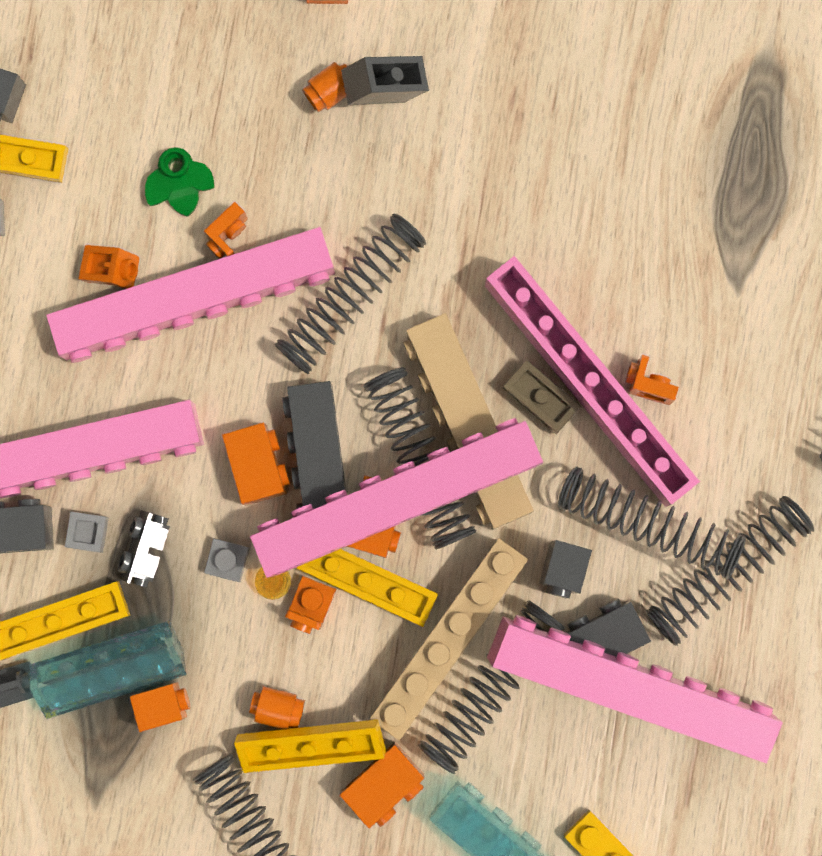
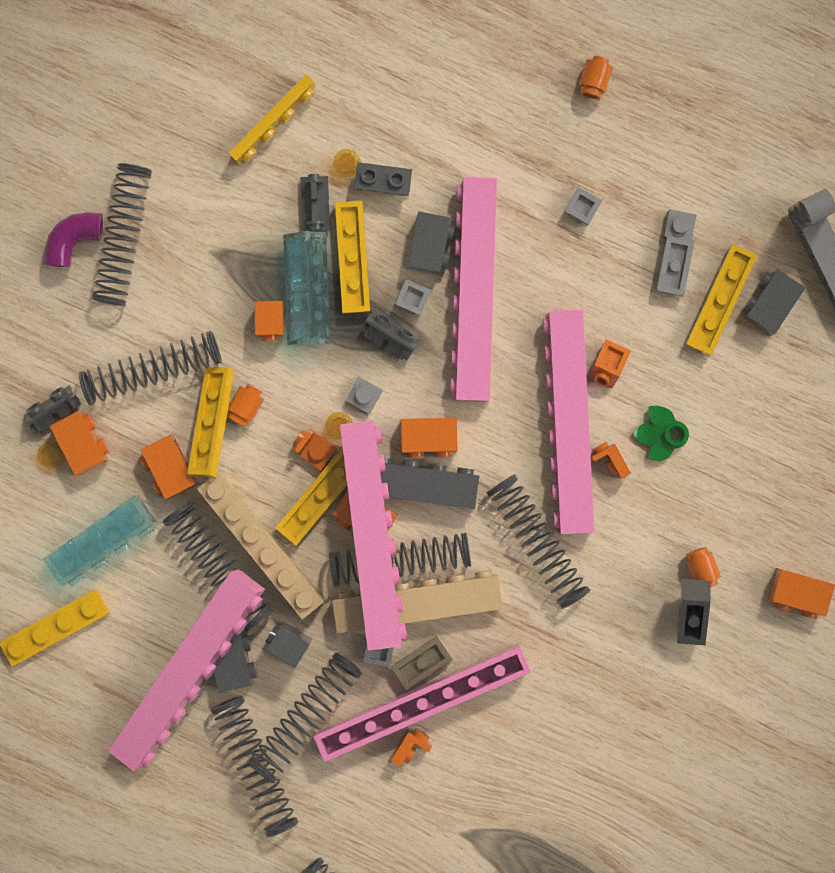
camera: 100 degrees right, 5 degrees up
none -> light grey plate [363,643,394,668]

